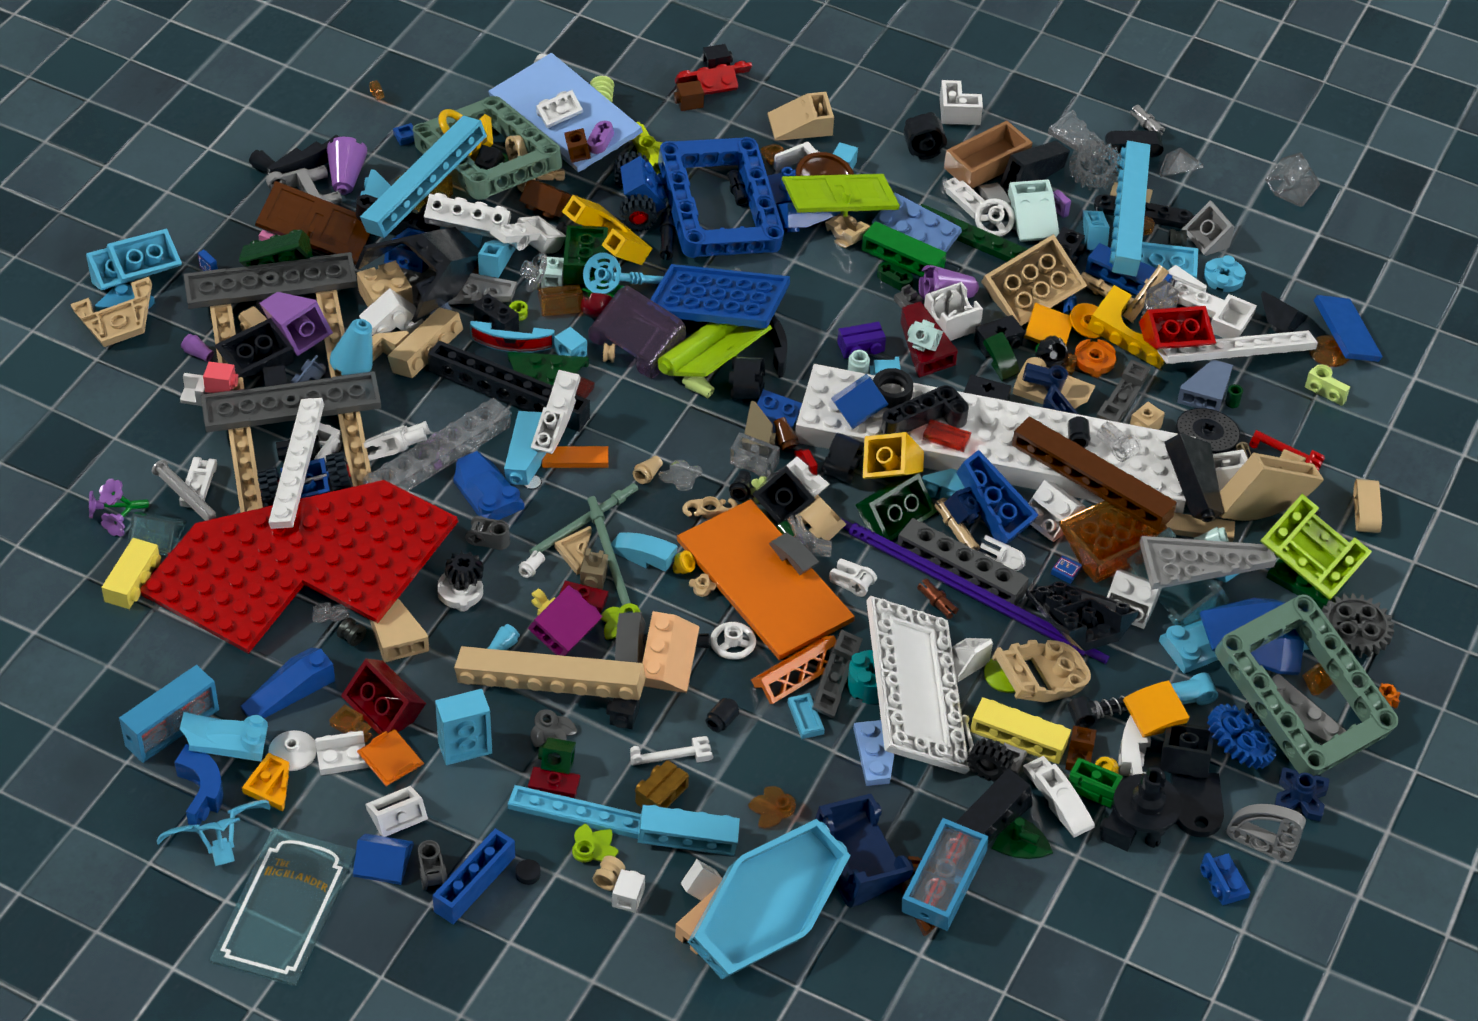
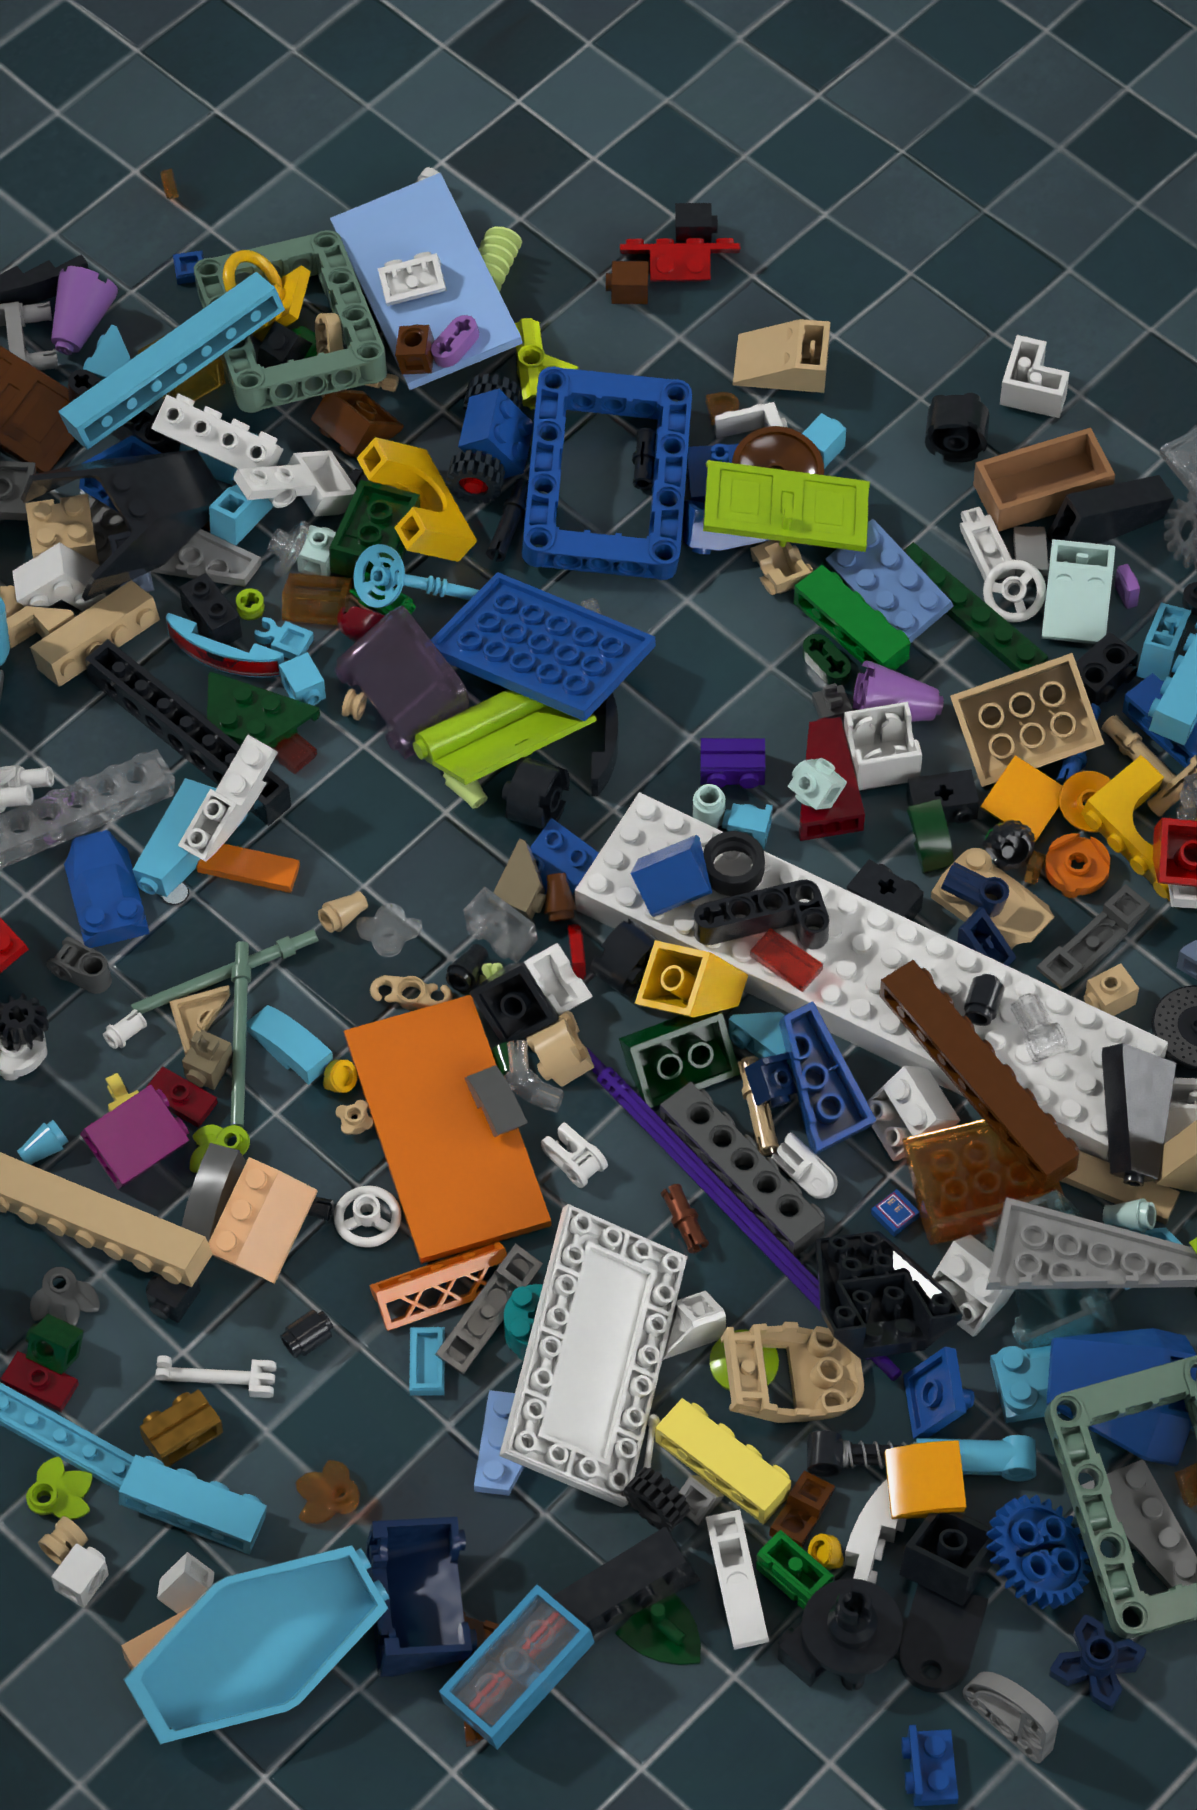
camera: 20 degrees right, 10 degrees up
none -> medium azure plate [254,617,314,659]
none -> blue tile [903,1347,975,1439]

